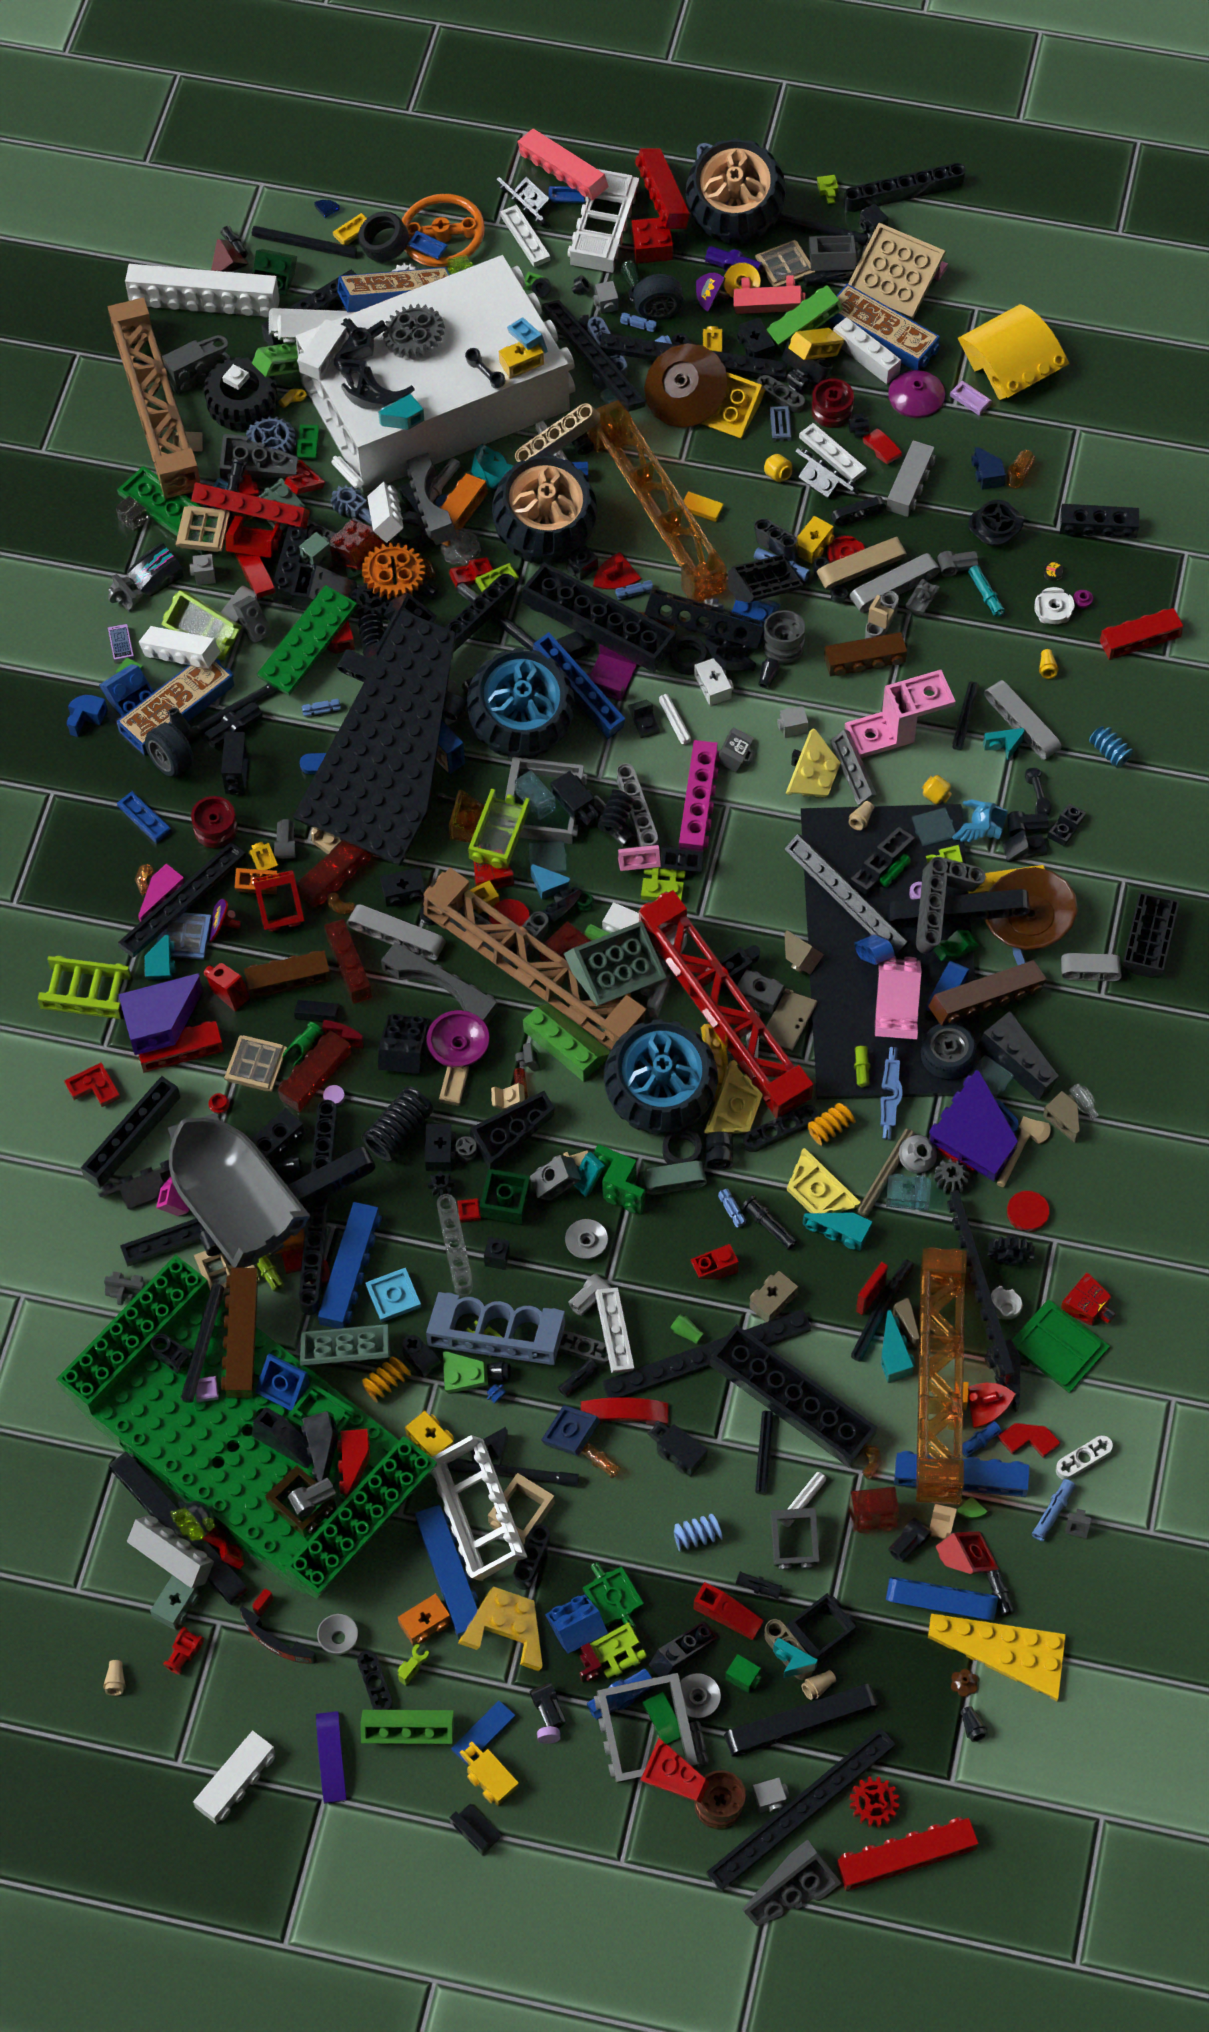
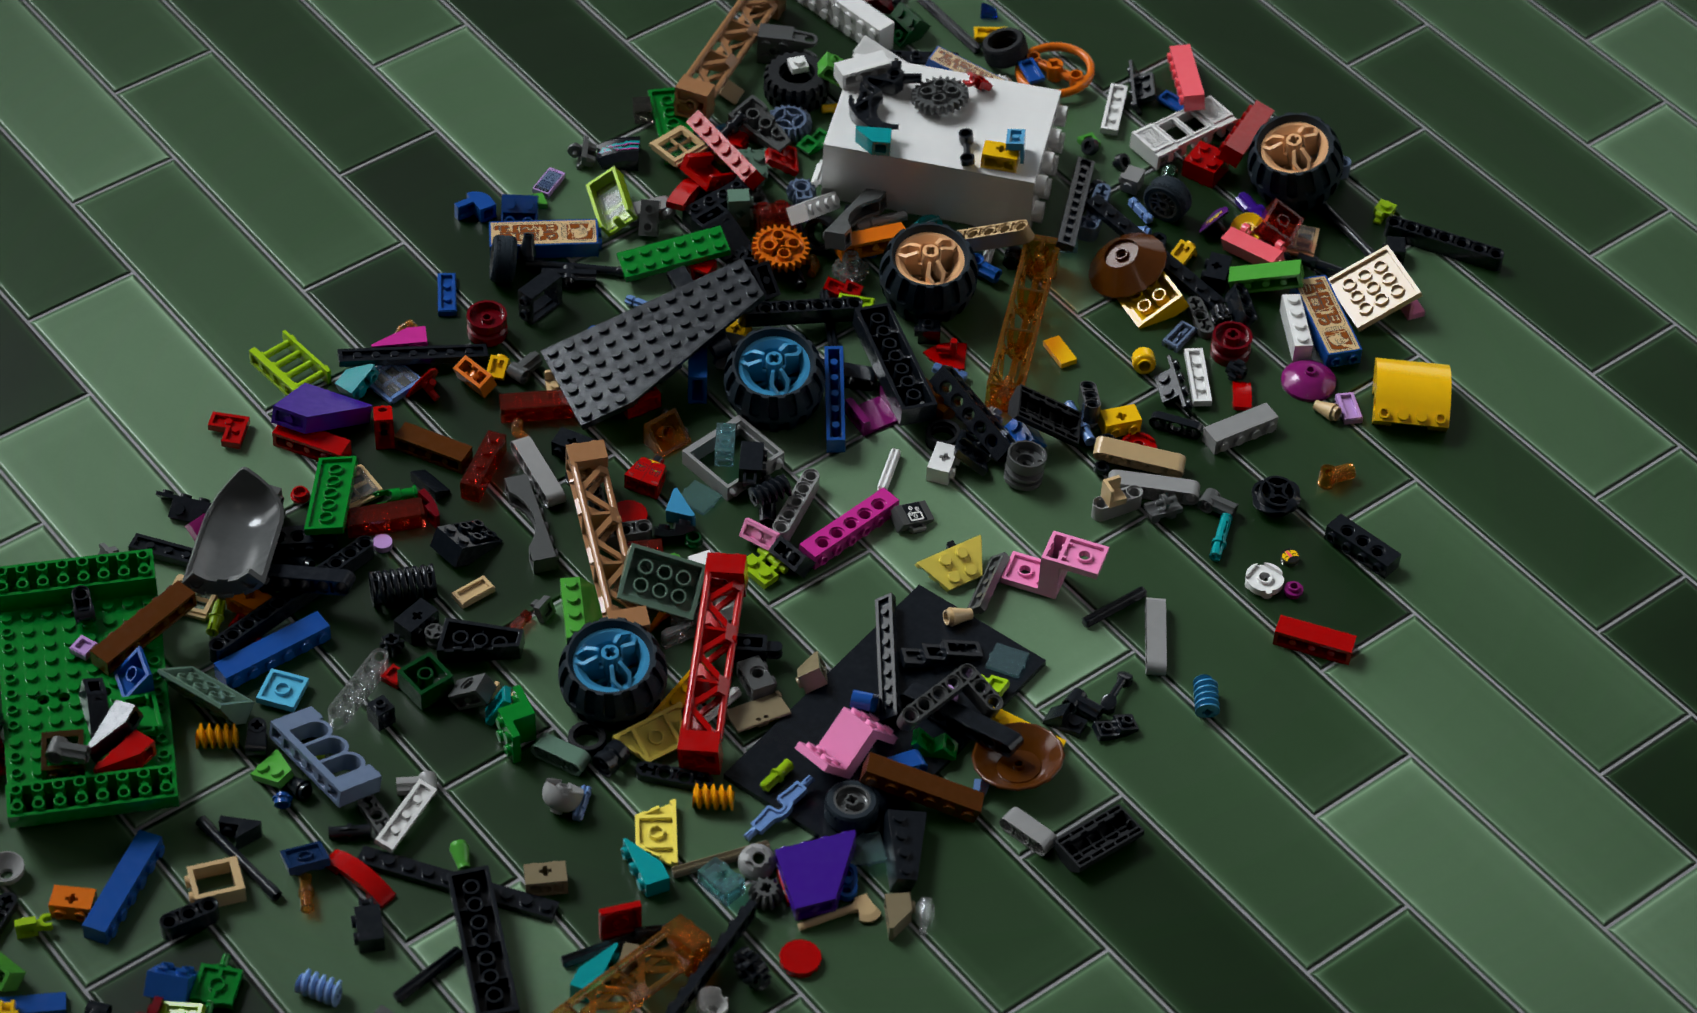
camera: 35 degrees right, 15 degrees down
black brick [80,1076,181,1189] -> none
white brick [139,626,220,669] -> none
black axle [181,1284,224,1403] -> none
light grey brick [190,554,216,585] -> none
red window [253,870,304,931] -> none
yellow brick [405,1411,454,1457] -> none
magenta dish [427,1010,489,1068] -> none
white window [431,1435,527,1581] -> none
yellow wing [458,1586,542,1671] -> none
door [468,789,530,869] -> none
yellow brick [470,881,499,914] -> none
tan bracket [491,1083,525,1111] -> none
light grey dish [565,1219,608,1259] -> none
black slope [628,699,660,739] -> none
red slope [691,1244,739,1280] -> none
black pin [741,1195,797,1250] -> none
black cone [758,658,780,689] -> none
light grey brick [777,706,808,738] -> none
yellow brick [788,328,844,360] -> none
dark grey window [809,235,859,271] -> none
reddish brown brick [824,632,907,676] -> none
green axle [879,854,911,887] -> none
yellow head [922,775,952,805] -> none
dark azure helmet [952,799,1008,842] -> none
dark blue slope [971,447,1006,490] -> none
teal slope [983,728,1024,760] -> none
yellow cone [1039,649,1059,679] -> none
none -> green plate [304,456,358,535]
none -> light grey cylinder [542,778,584,815]
none -> red plate [962,72,993,91]
none -> clear red brick [1252,198,1304,247]
none -> tan cone [1313,400,1342,421]

